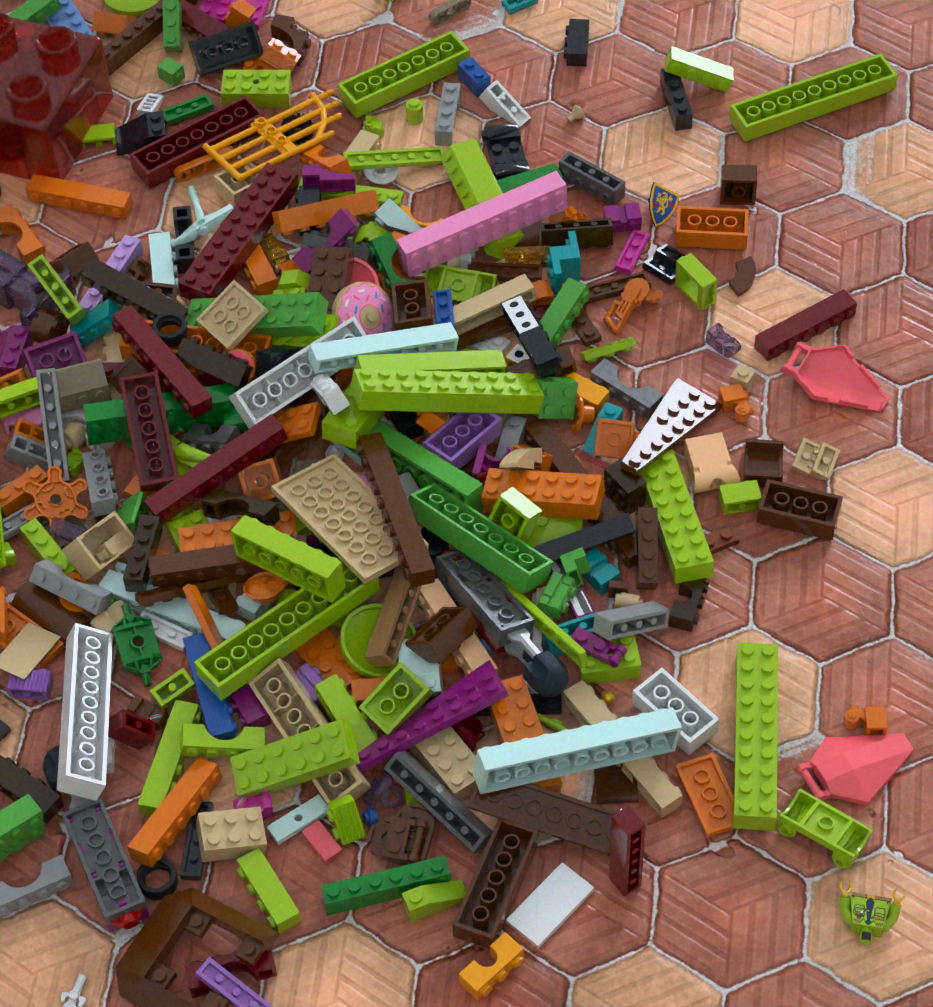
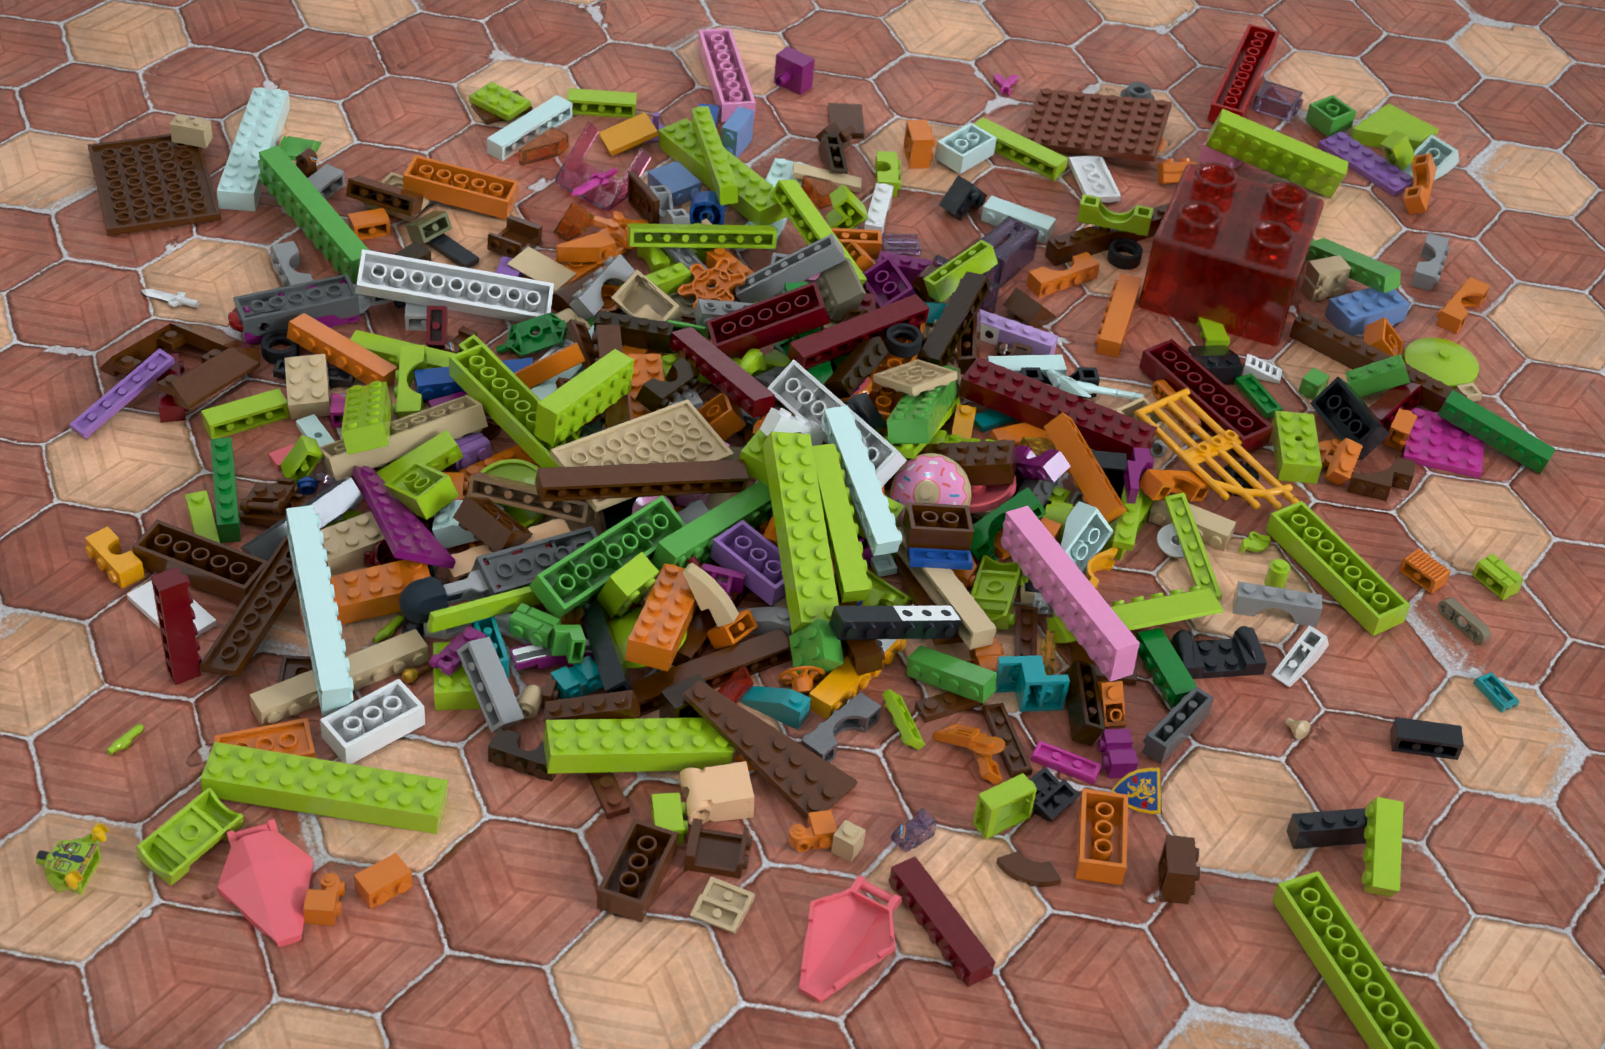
camera: 85 degrees right, 10 degrees down
clear purple tile [48,517,89,543] -> none
blue brick [458,57,491,97] -> none
orange tile [593,418,635,459] -> none
none -> lime piece [106,724,144,755]
none -> orange brick [354,853,413,909]
none -> orange brick [1399,548,1451,594]

